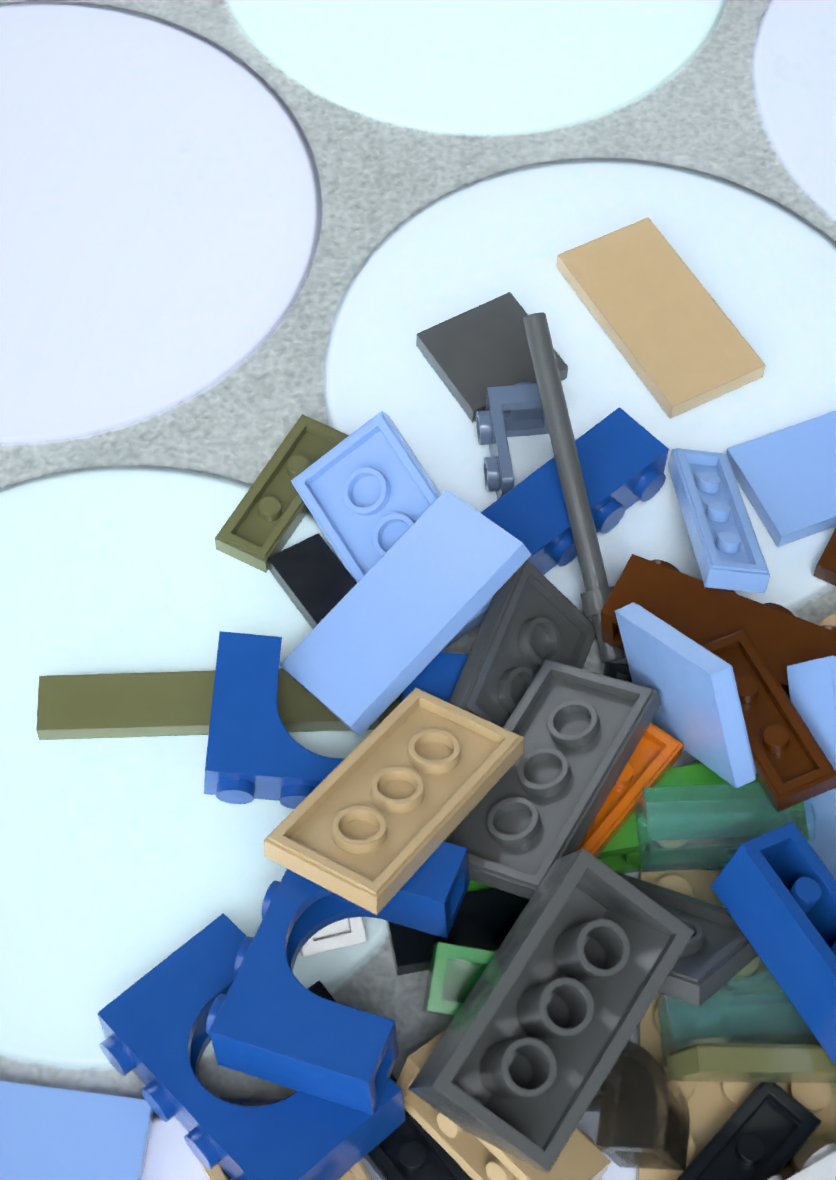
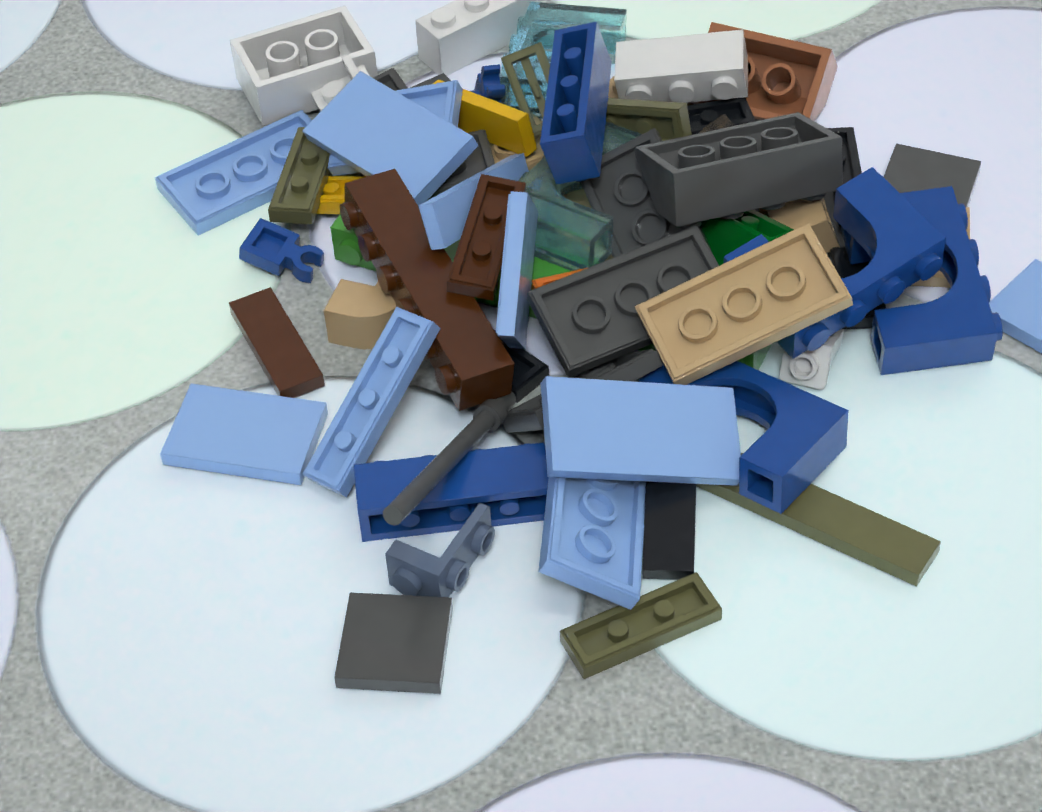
camera: 140 degrees left, 10 degrees down
tan tile [556,217,766,419] -> none

